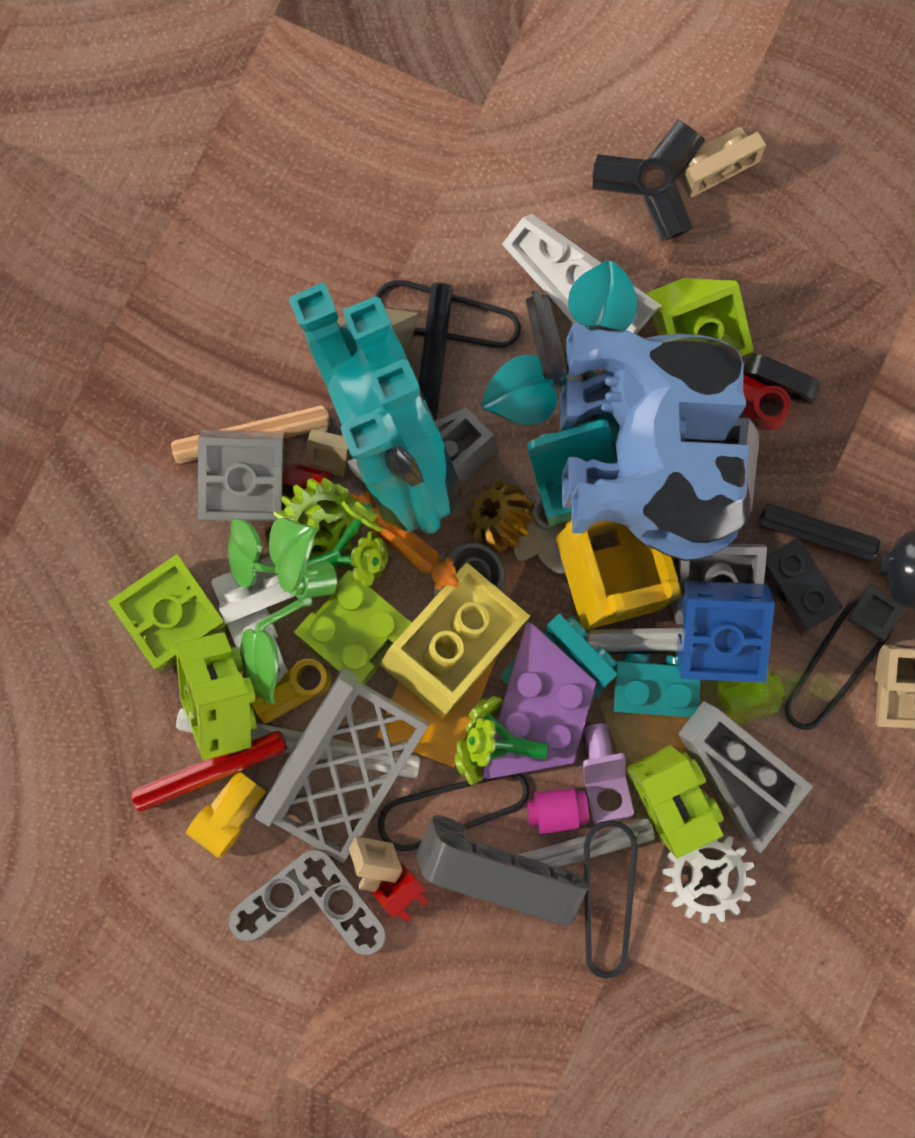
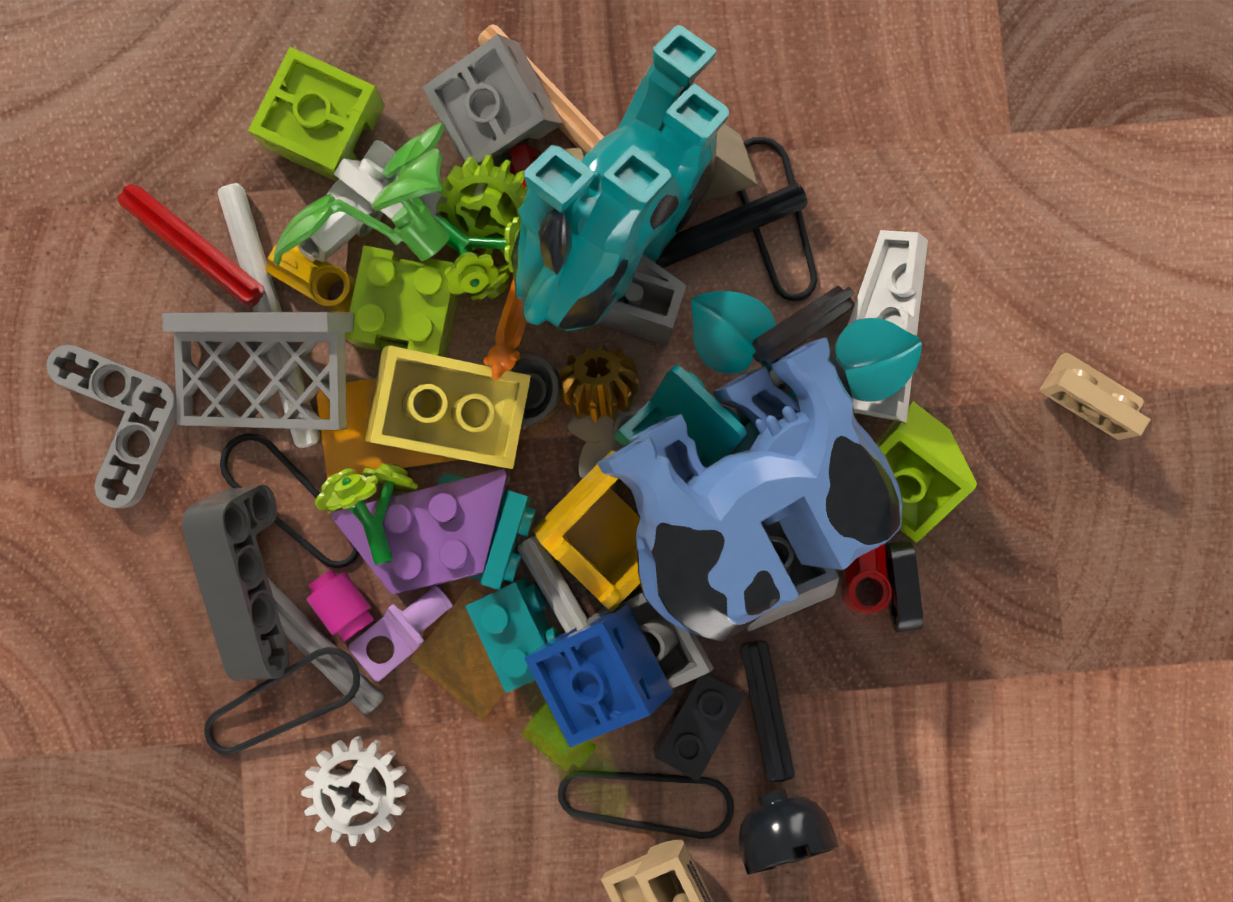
camera: 55 degrees right, 5 degrees up
lime piece [175,632,257,760] -> none
yellow piece [186,771,267,859] -> none
tan tile [349,836,402,892] -> none
red tile [371,863,428,921] -> none
black piece [592,119,706,242] -> none
lime piece [626,745,724,859] -> none
light grey wedge [678,701,813,854] -> none
pearl dark grey plate [847,583,906,642] -> none

